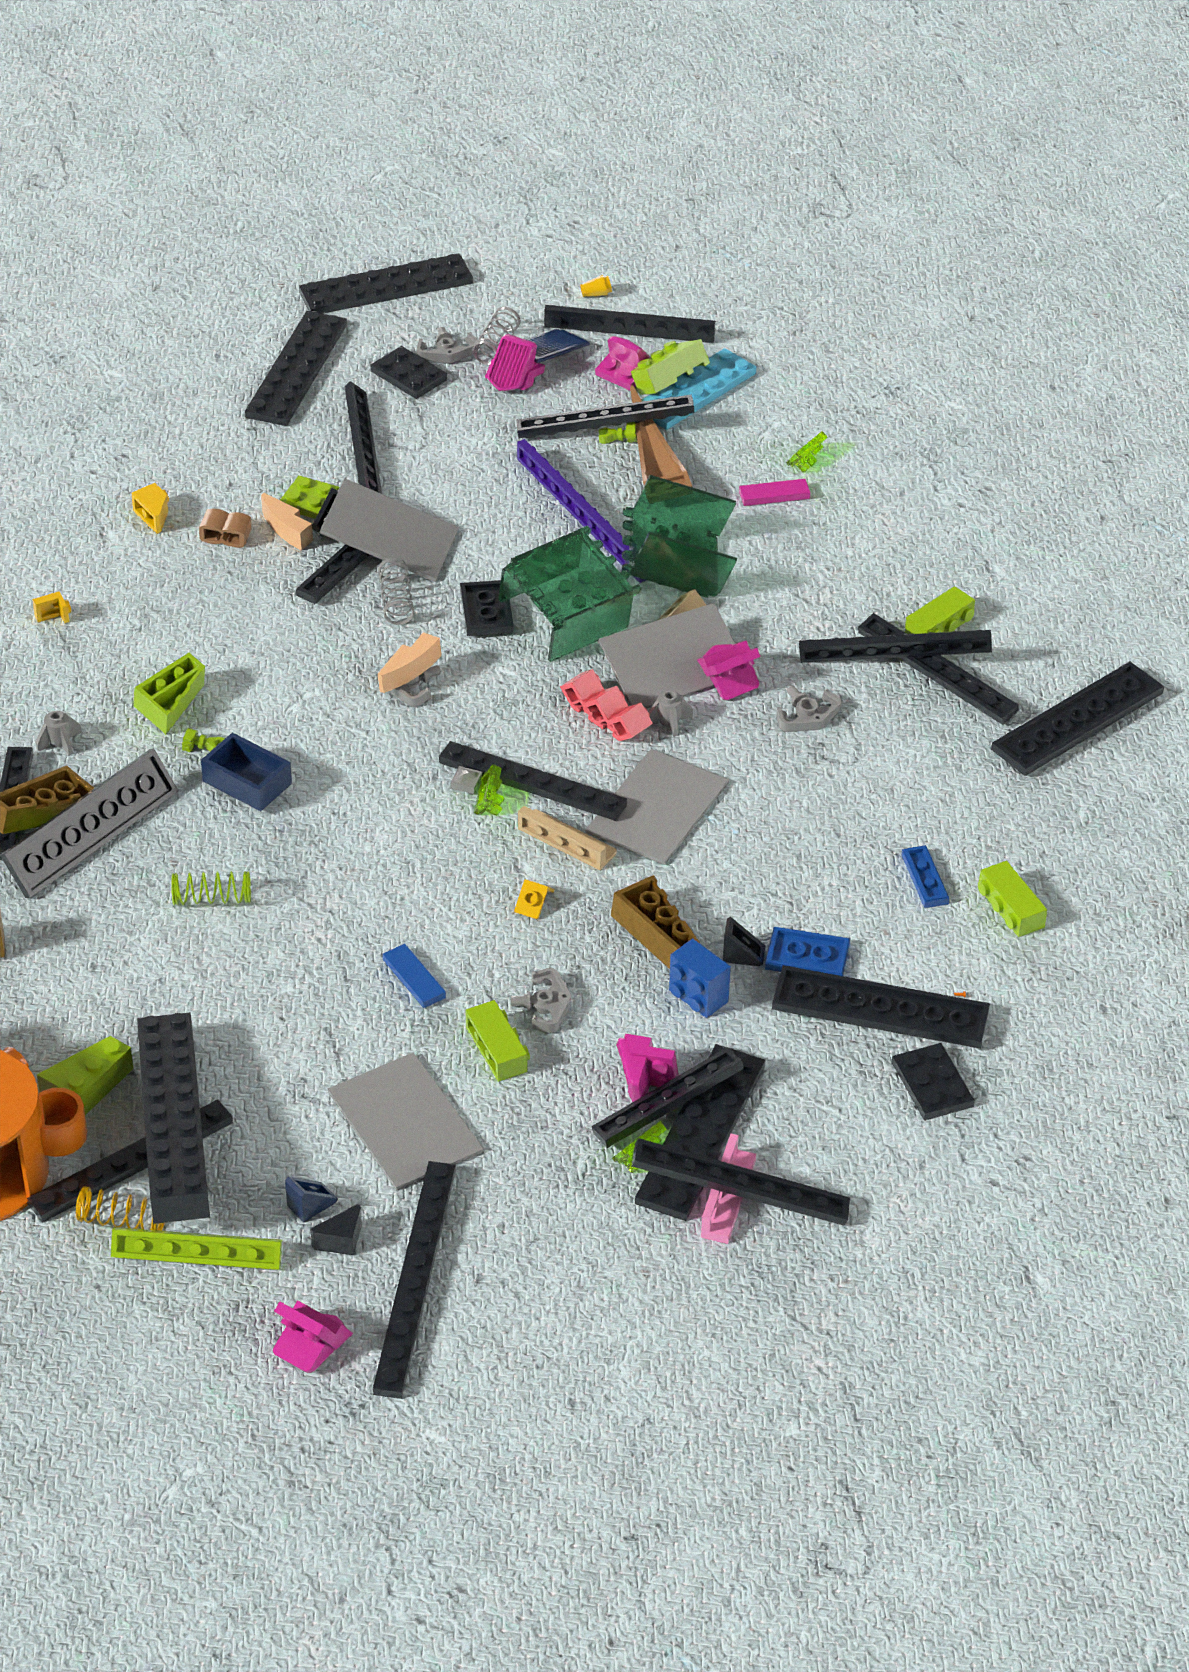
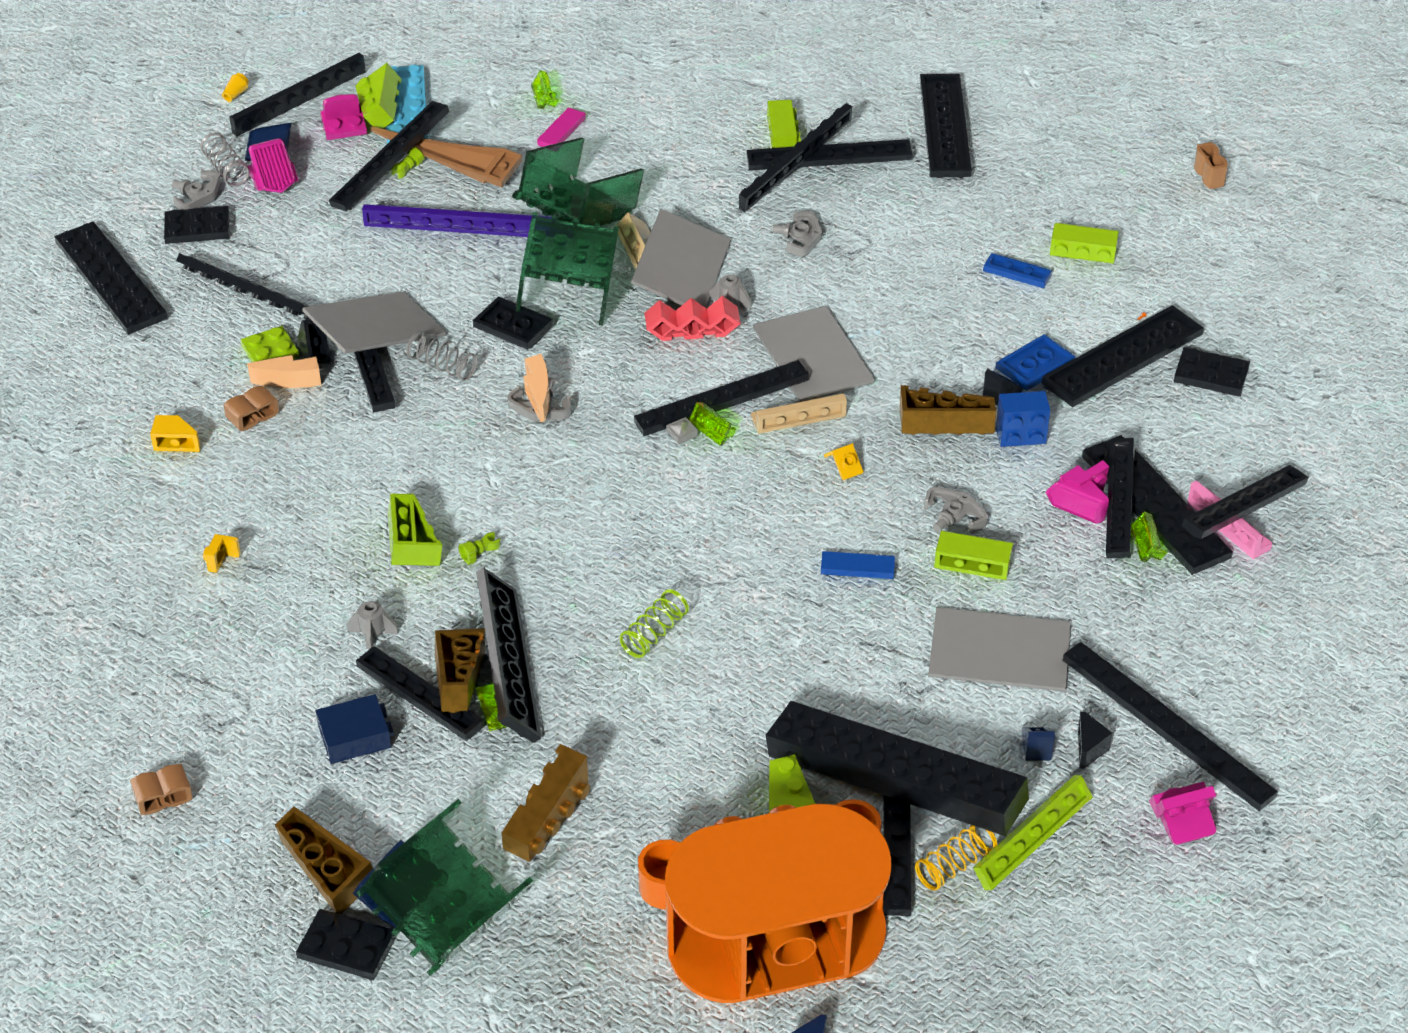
camera: 50 degrees left, 0 degrees up
dark blue piece [201,732,292,812] -> none
black plate [299,253,473,314] -> none
dark pink piece [697,640,761,700] -> none

